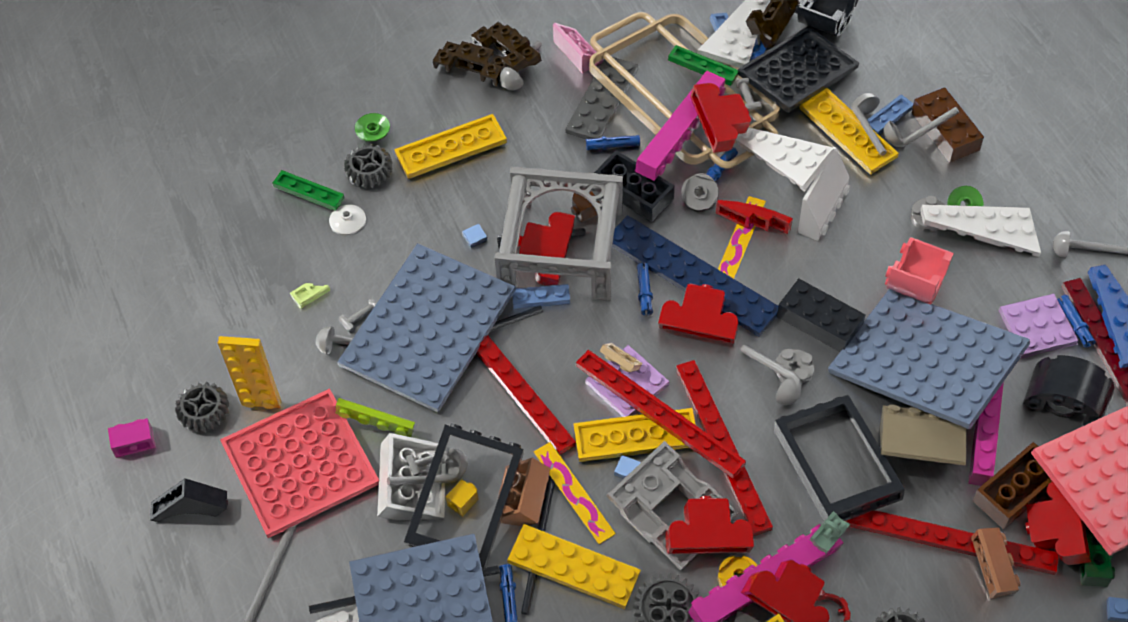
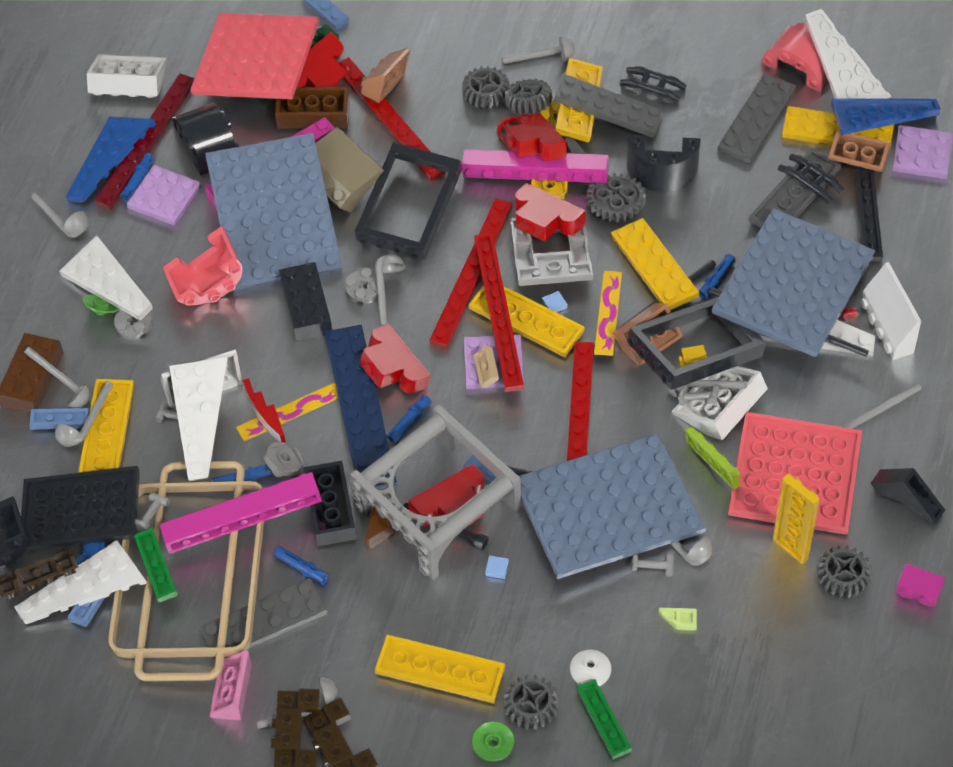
camera: 140 degrees left, 0 degrees up
red brick [690,83,751,153] -> none
sand green hips [809,511,850,553] -> none

